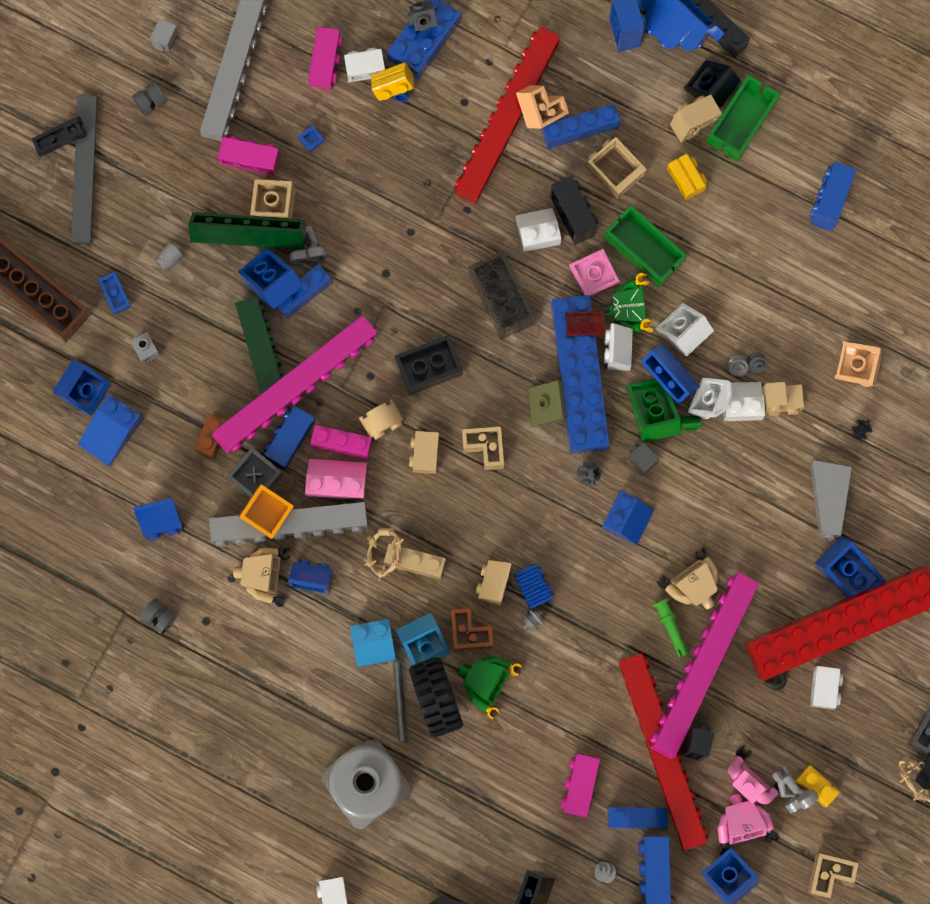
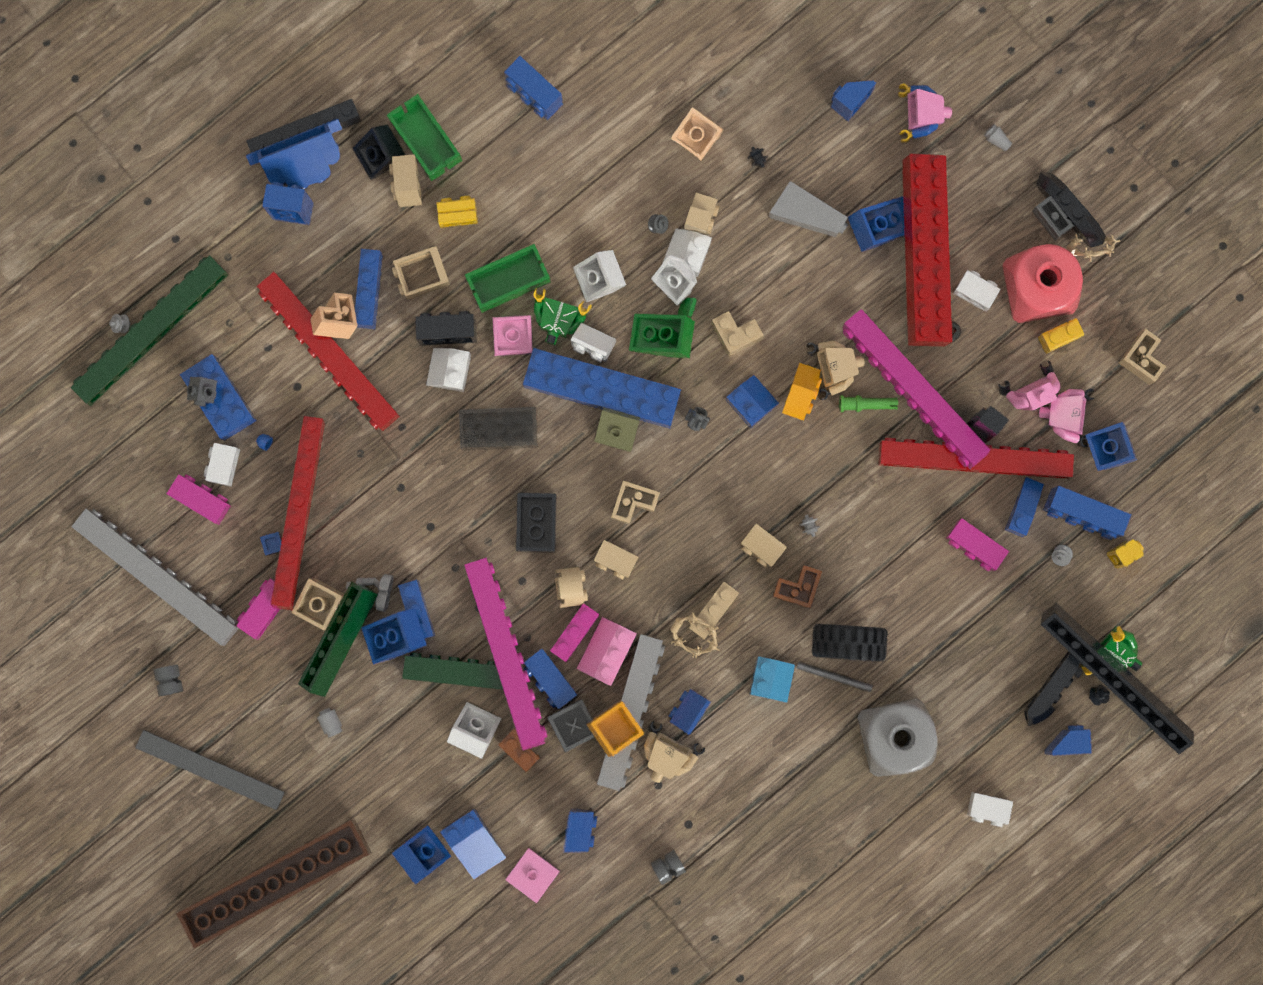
camera: 65 degrees left, 5 degrees up
black plate [32,117,87,157] -> none
blue plate [97,272,131,315] -> none
light grey brick [130,332,160,365] -> none
light grey brick [150,18,178,51] -> none
yellow brick [371,63,414,101] -> none
dark azure slope [396,613,450,665] -> none
green torso [459,656,522,719] -> none
blue brick [513,564,554,610] -> none
clear red slope [566,311,605,336] -> none
dark grey brick [628,442,659,475] -> none
blue brick [640,343,700,405] -> none
light grey wheel [728,355,748,376] -> none
light grey piece [772,766,819,813] -> none
none -> red brick [271,416,325,610]
none -> white slope [447,702,502,759]
none -> bright pink plate [506,848,560,903]
none -> tan brick [711,311,764,357]
none -> light orange brick [782,363,822,421]
none -> coral piece [1002,244,1083,323]

